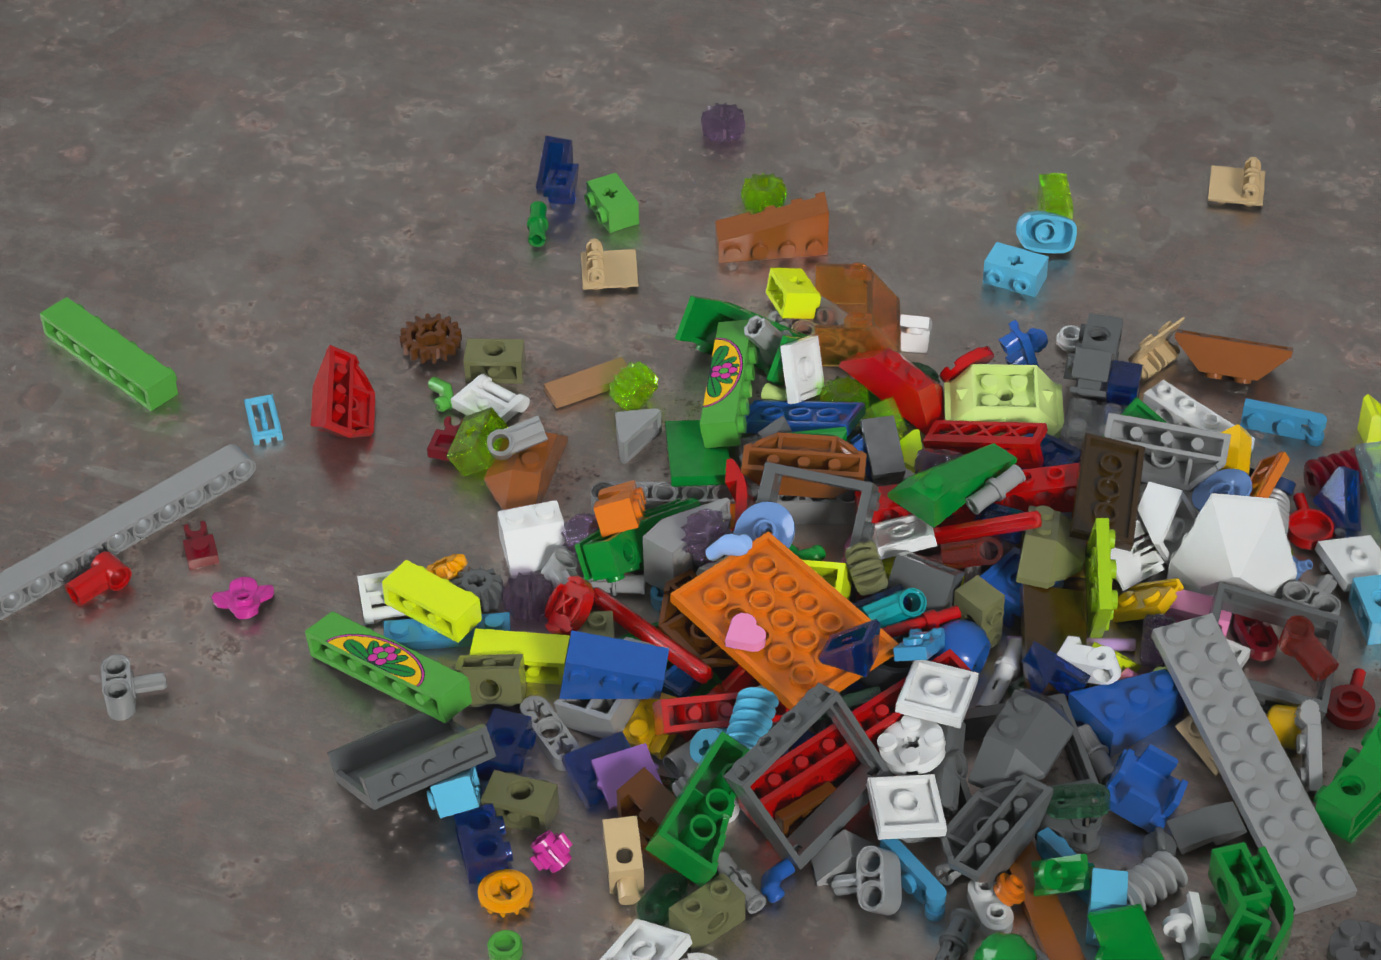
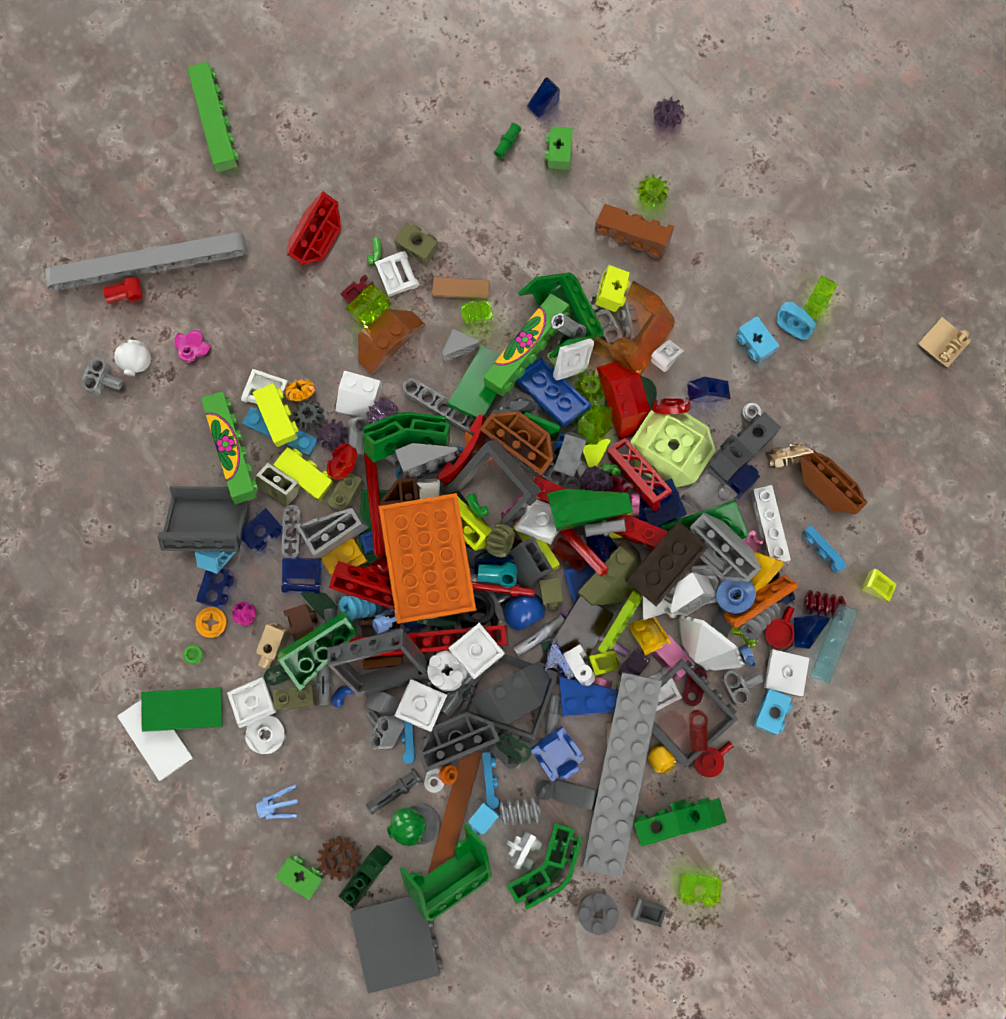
camera: 35 degrees right, 35 degrees up
dark red plate [183,521,220,570] -> none
medium azure tile [244,394,283,445] -> none
reddish brown gear [399,313,462,364] -> none
olive brick [481,770,559,835] -> none
light grey piece [487,416,548,460] -> none
clear blue slope [543,162,579,205] -> none
blue wedge [559,630,669,699] -> none
tan hinge [581,238,639,290] -> none
medium lavender piece [591,743,663,811] -> none
orange arch [593,480,647,538] -> none
clear purple gear [681,509,735,563] -> none
light blue arm [706,534,753,561] -> none
bright pink tile [725,613,766,652] -> none
medium azure piece [726,687,779,750] -> none
medium blue dish [734,502,795,548] -> none
clear blue slope [818,619,881,677] -> none
dark azure plate [893,628,945,661] -> none
blue hips [998,320,1048,367] -> none
green hips [1031,854,1095,897] -> none
light grey hinge [1294,699,1323,797] -> none
none -> white plant [114,340,151,376]
none -> clear blue slope [687,377,731,403]

